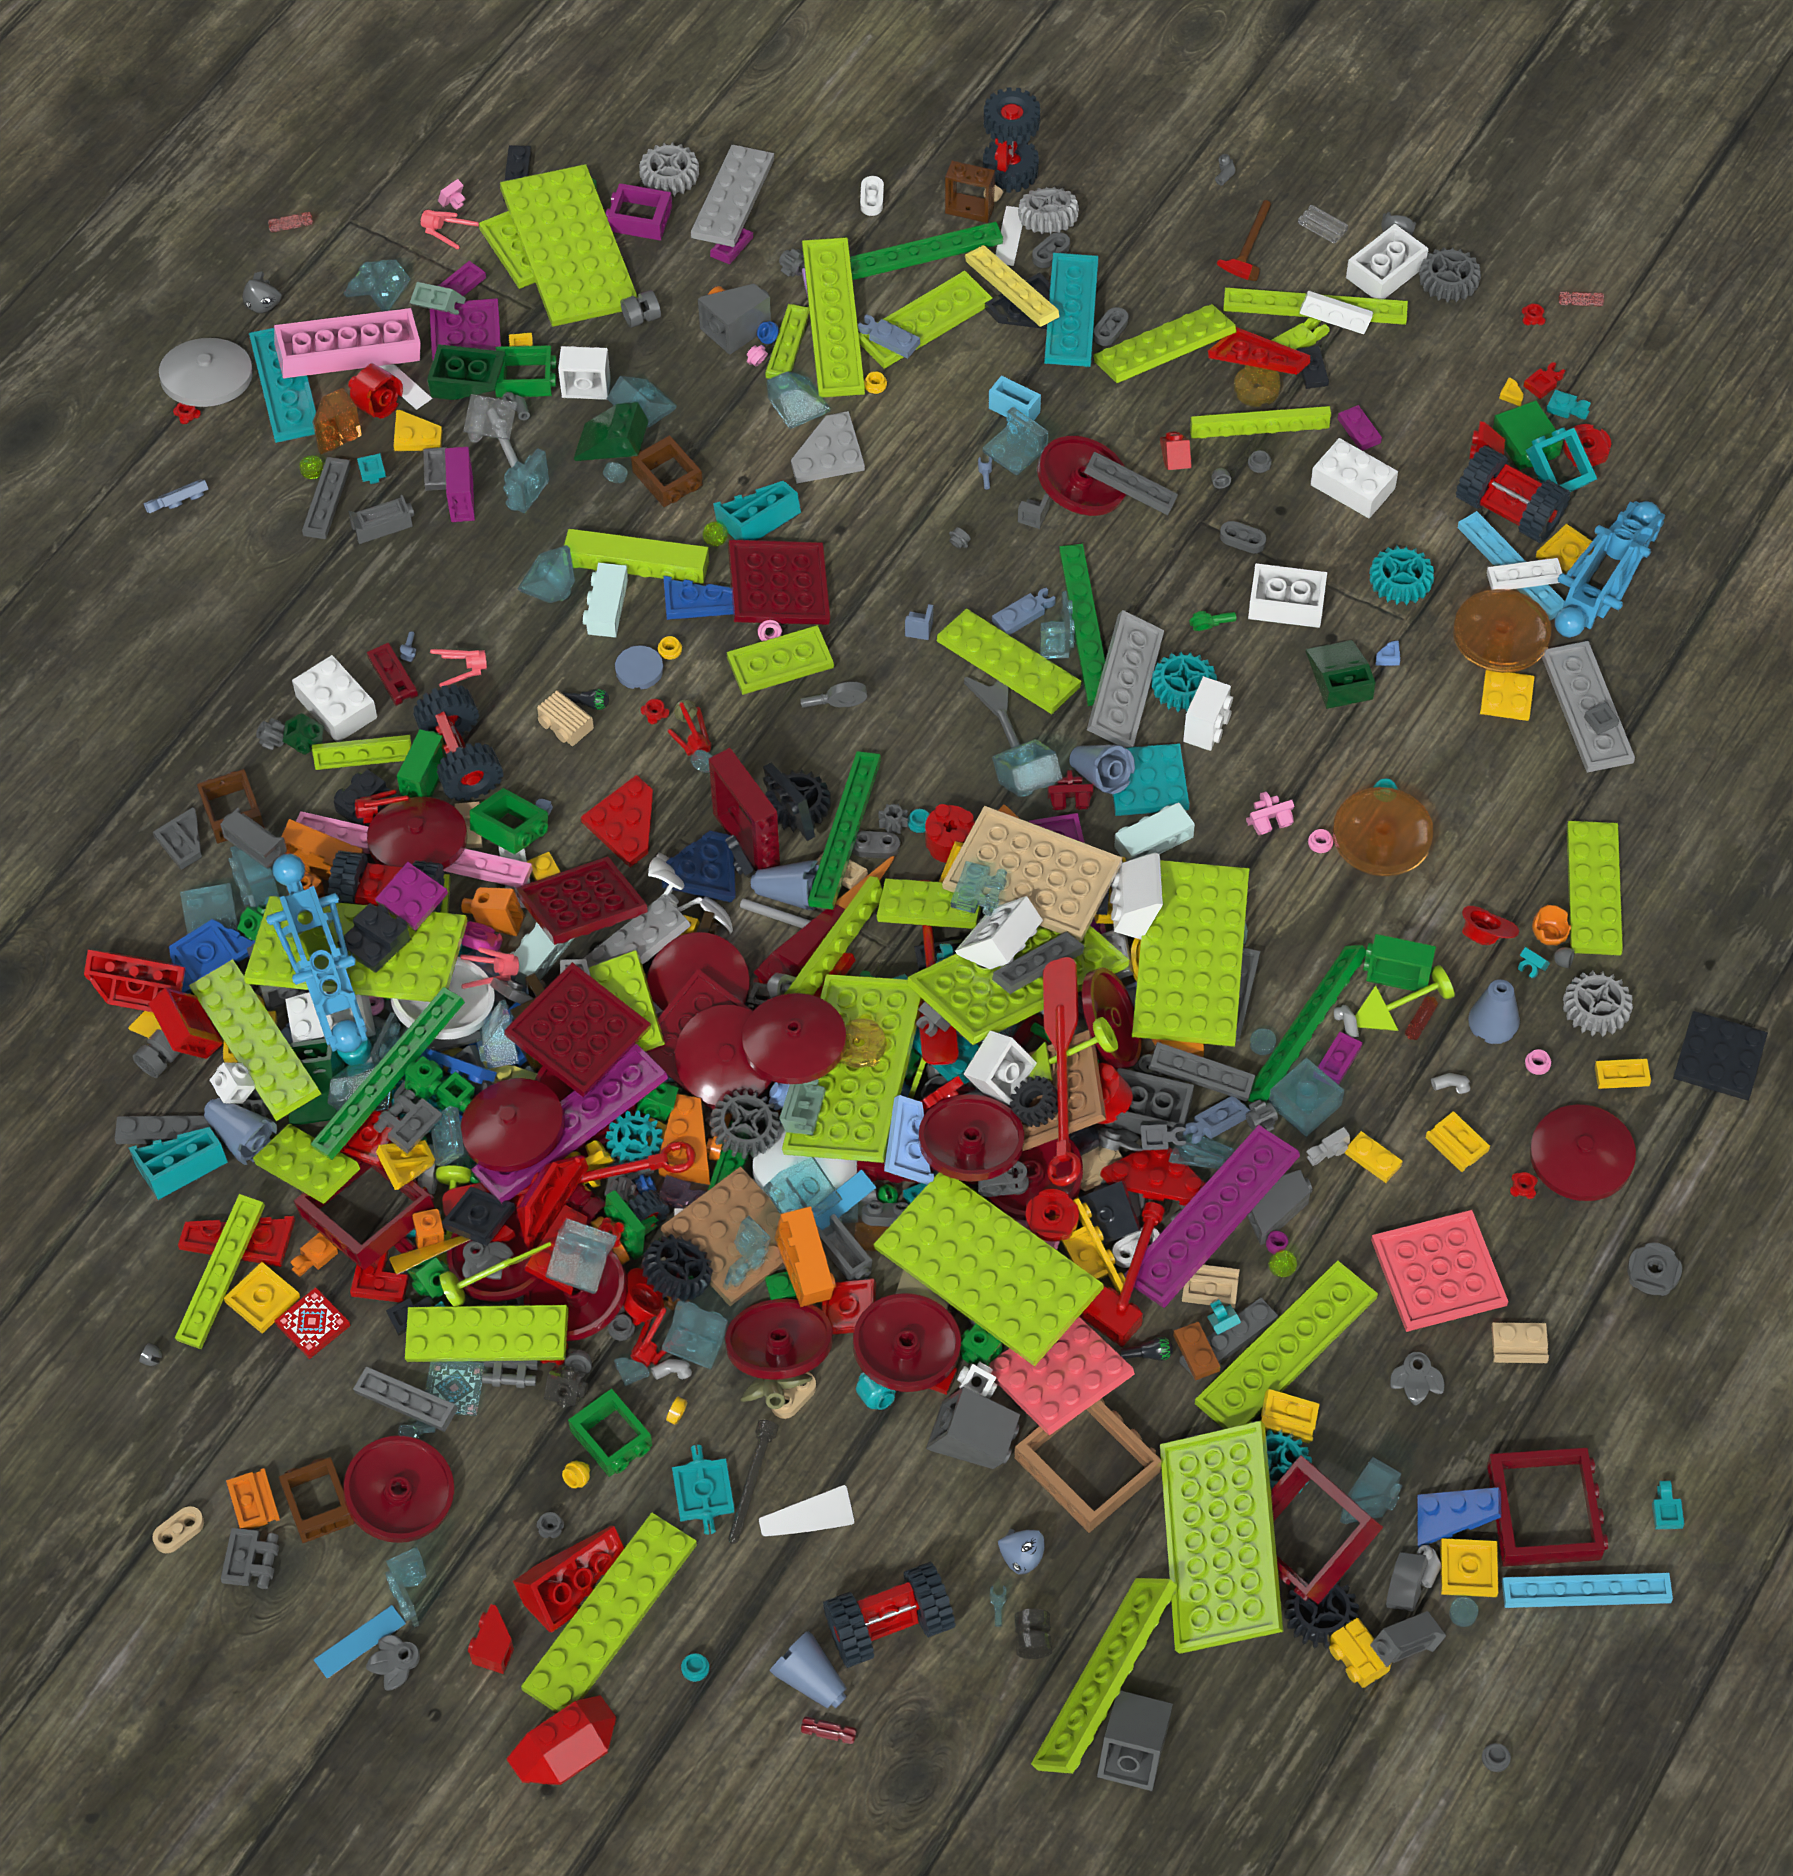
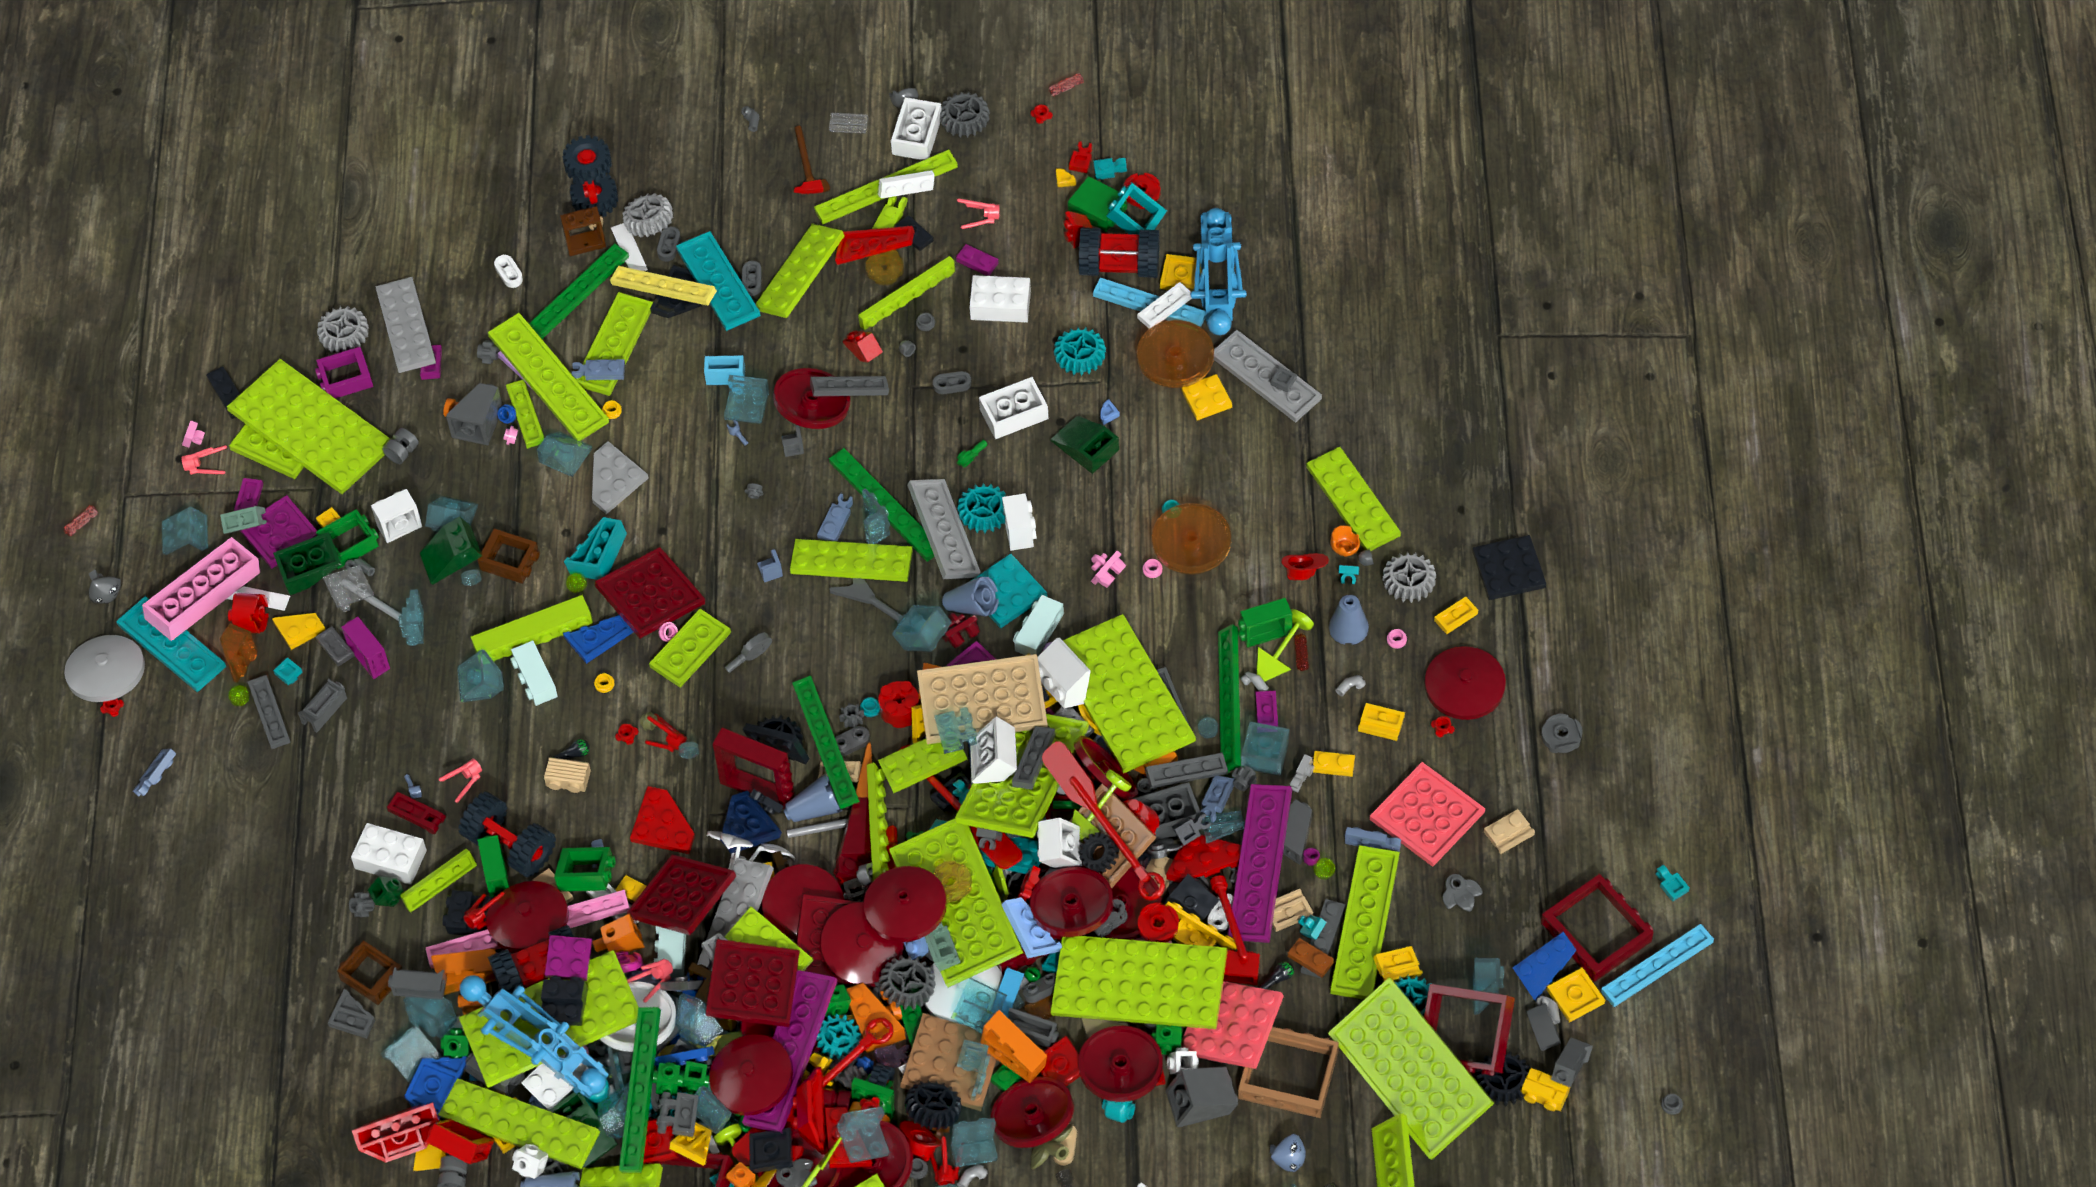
camera: 30 degrees left, 0 degrees up
sand blue tile [615,646,663,689] -> none
clear light blue tile [1449,1597,1478,1627] -> none
none -> coral plant [957,199,999,229]
none -> sand blue plate [1345,827,1401,852]

